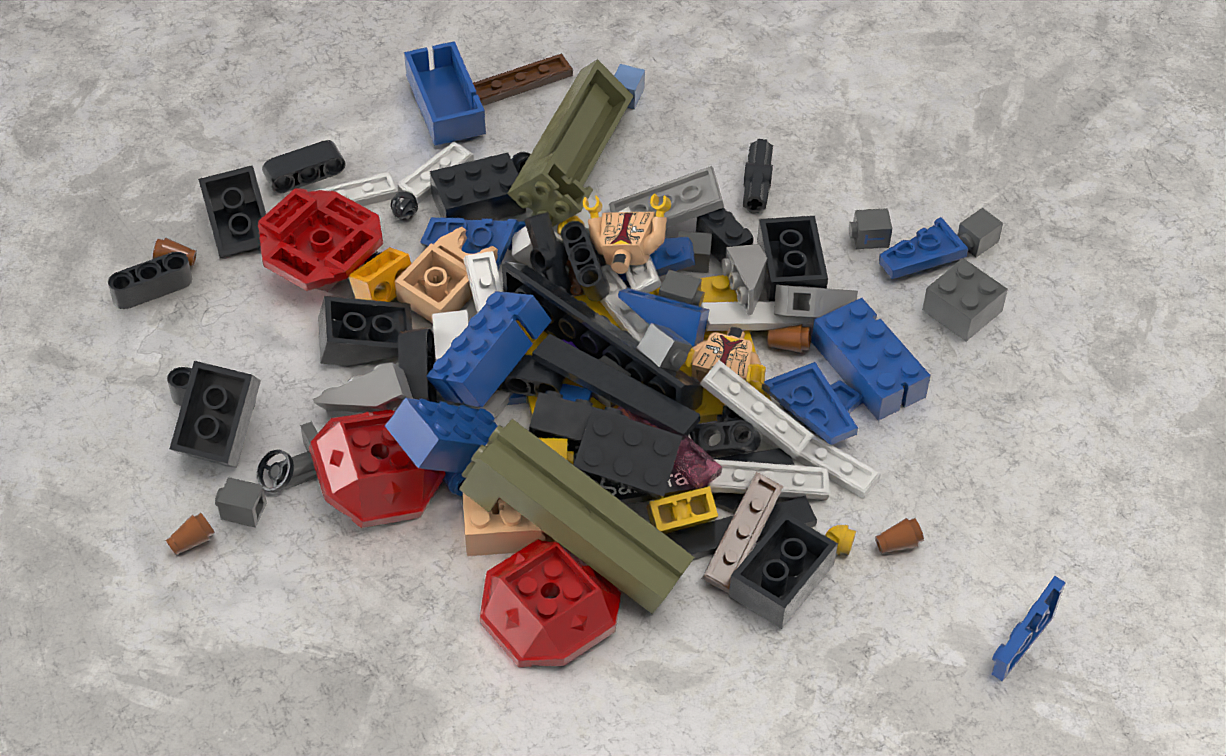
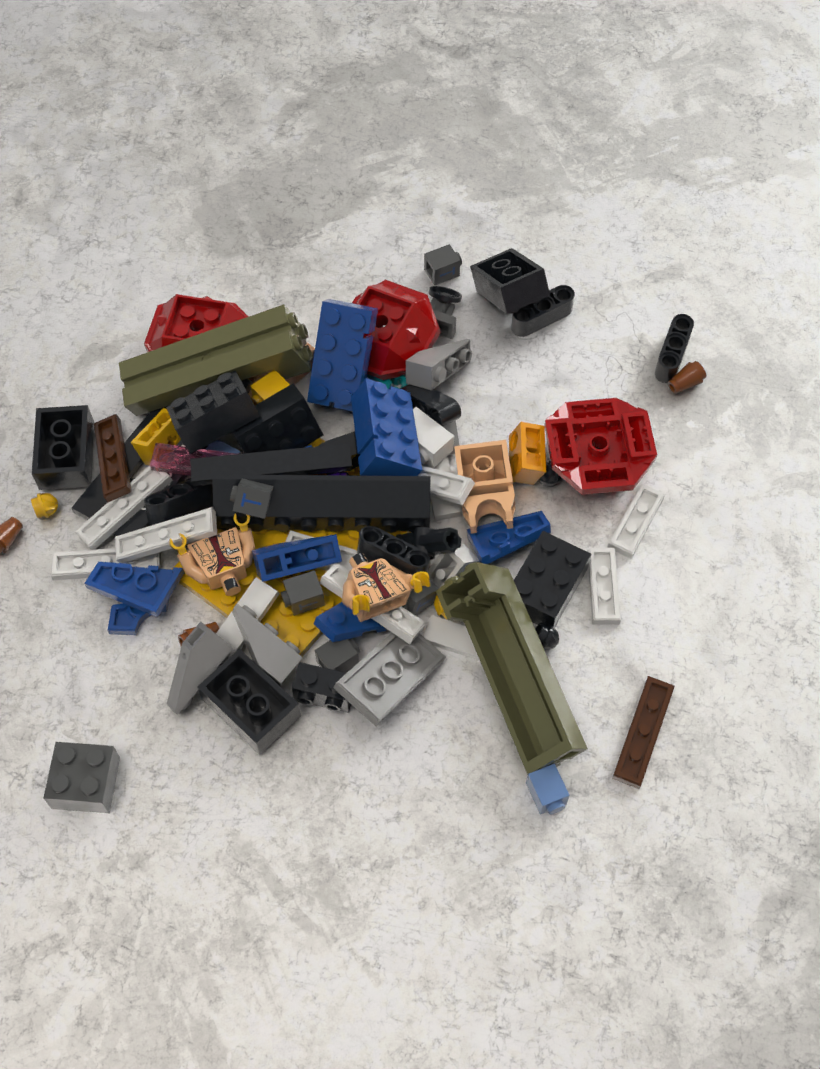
camera: 140 degrees right, 10 degrees up
dark orange cone [165,513,215,556] -> none
black slope [198,165,266,258] -> none
black beam [262,140,346,194] -> none
black slope [318,296,413,366] -> none
black plate [390,191,418,220] -> none
blue piece [404,41,486,146] -> none
black piece [743,139,773,213] -> none
blue piece [811,298,931,421] -> none
dark grey brick [849,208,893,249] -> none
blue wing [879,217,968,279] -> none
dark grey brick [957,208,1003,258] -> none

